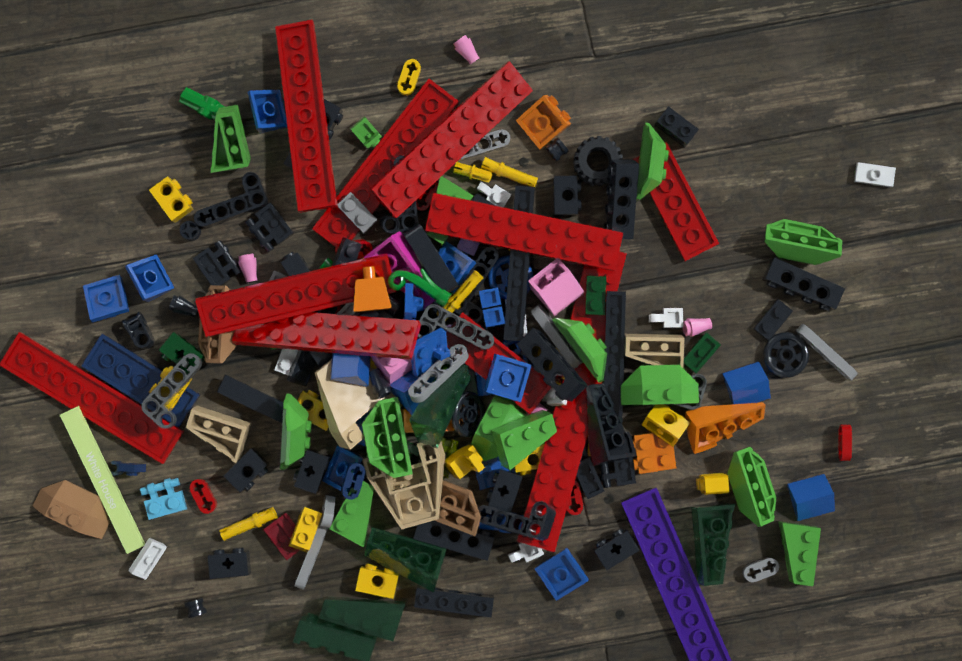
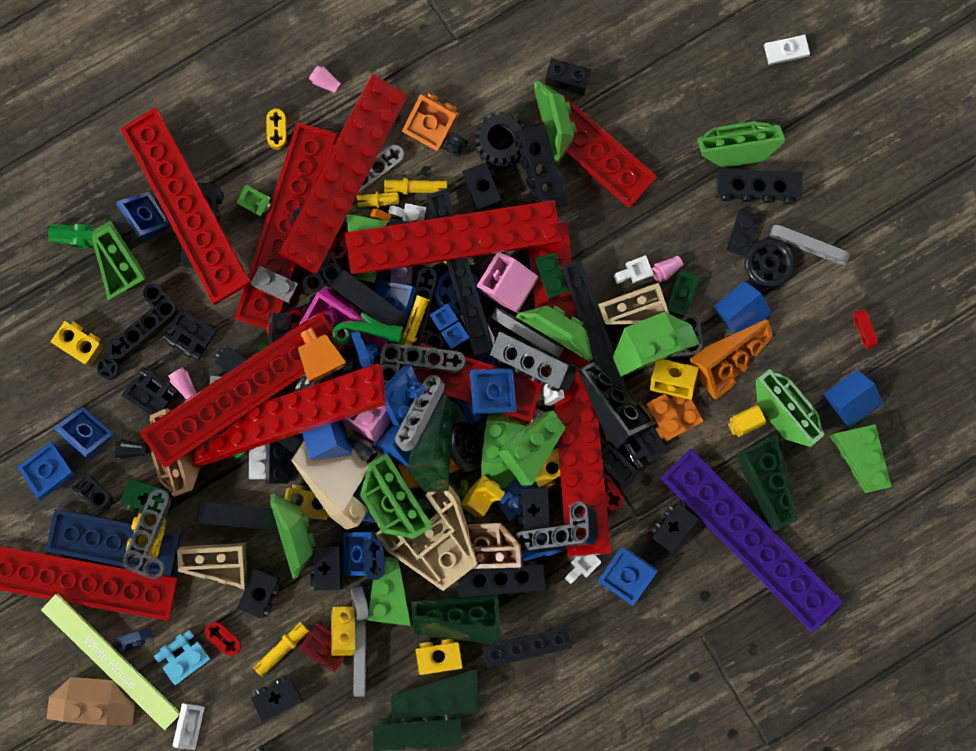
camera: 15 degrees left, 5 degrees down
light grey beam [742,557,779,582] -> none
none -> orange tile [369,209,391,223]

